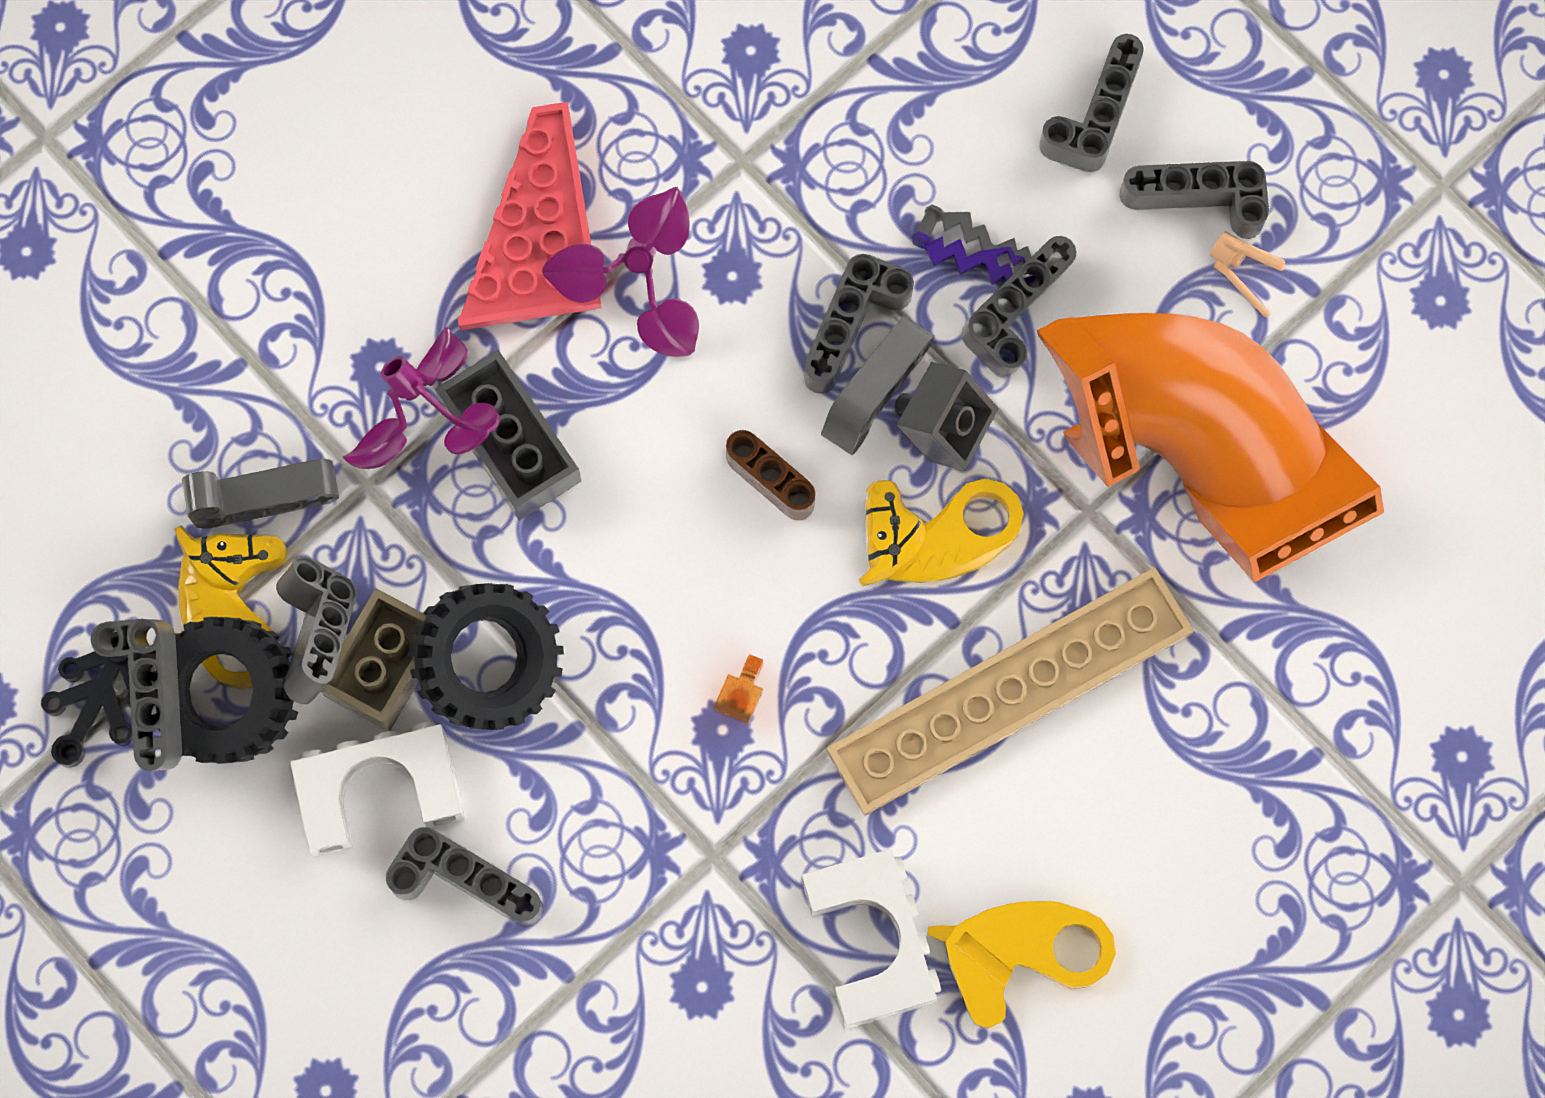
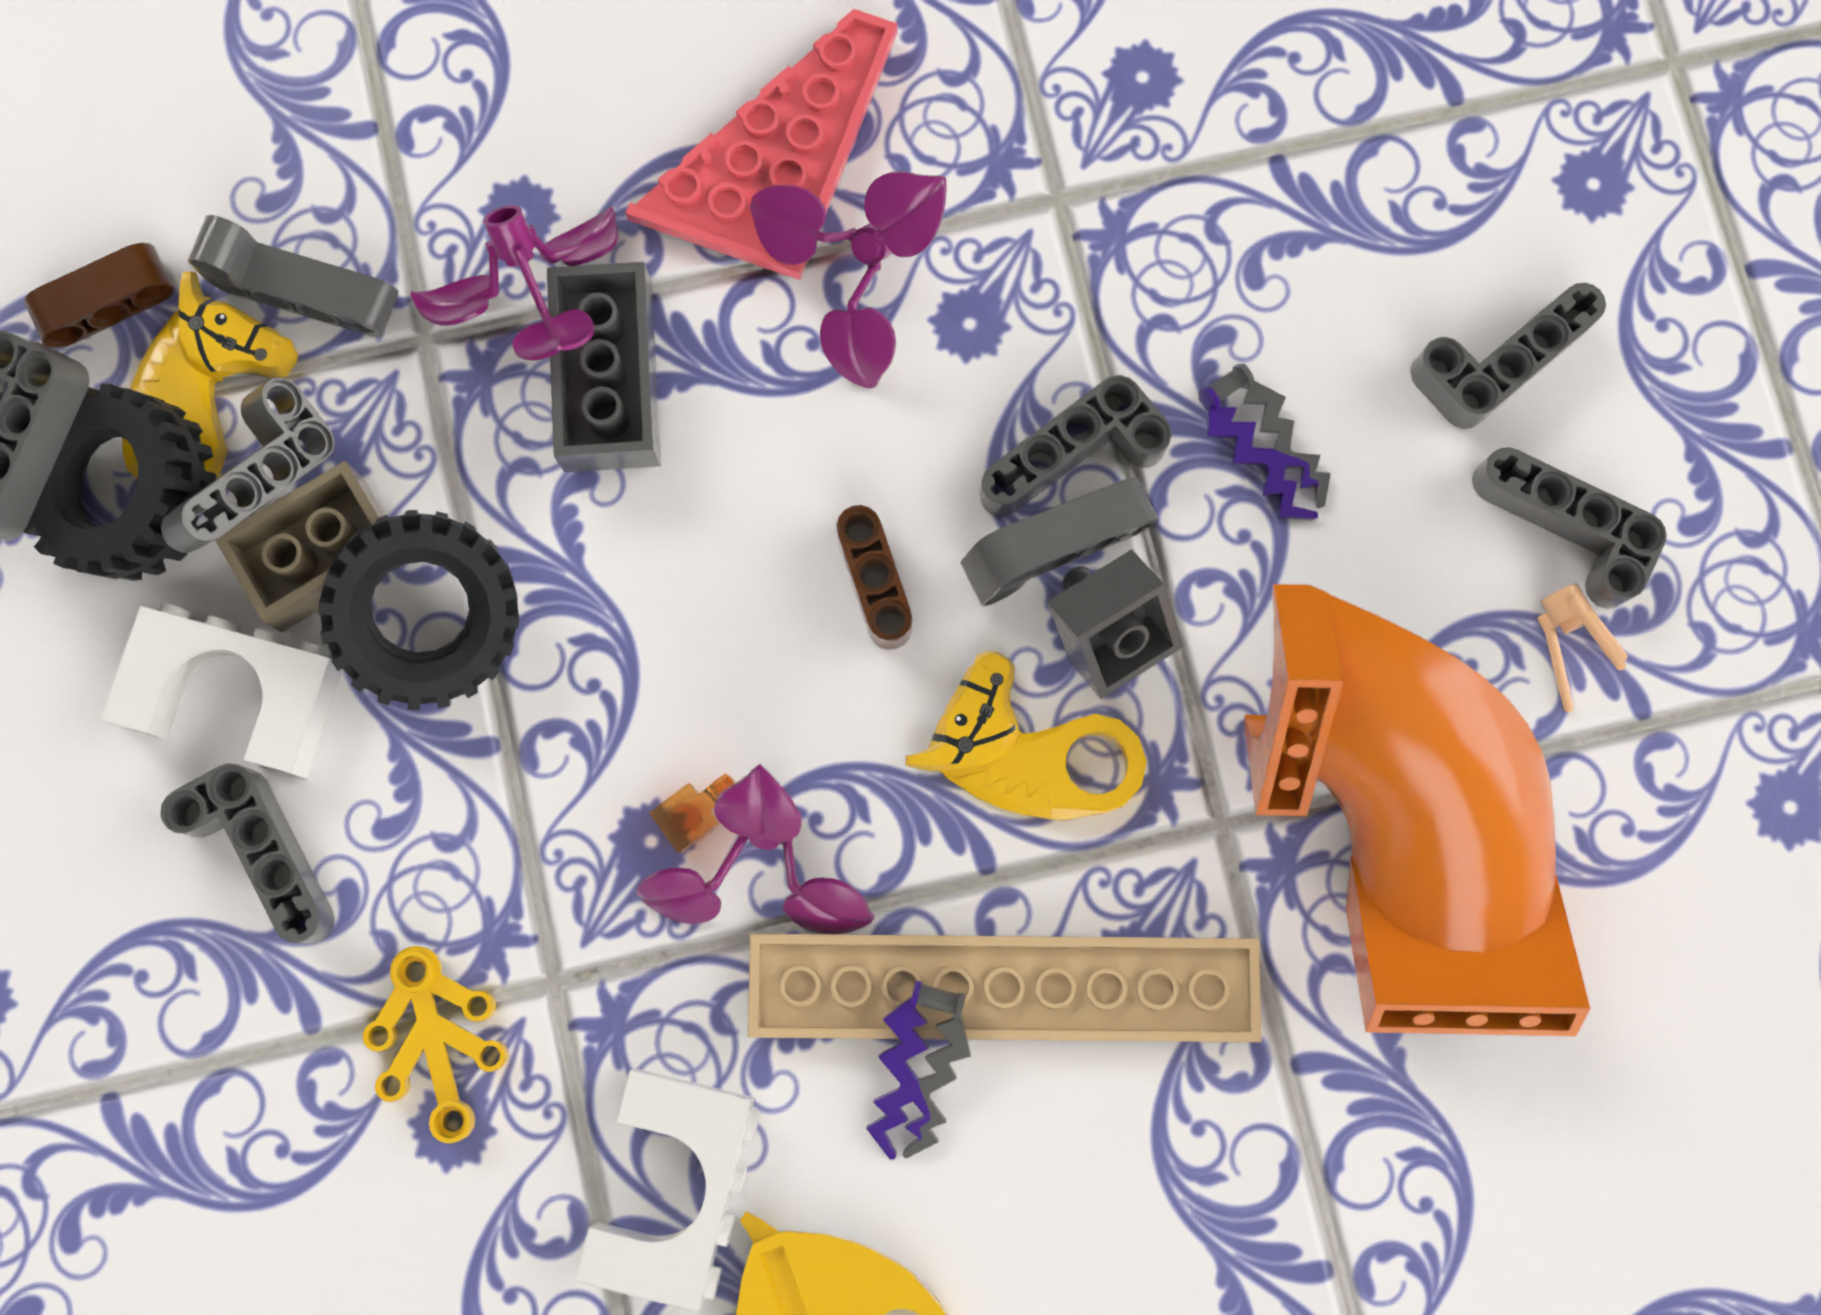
camera: 30 degrees right, 5 degrees up
dark grey beam [961,236,1077,377] -> none
none -> reddish brown beam [24,243,174,348]
none -> yellow plant [363,946,509,1144]
none -> magenta plant [636,764,875,934]
none -> piece [866,981,971,1160]

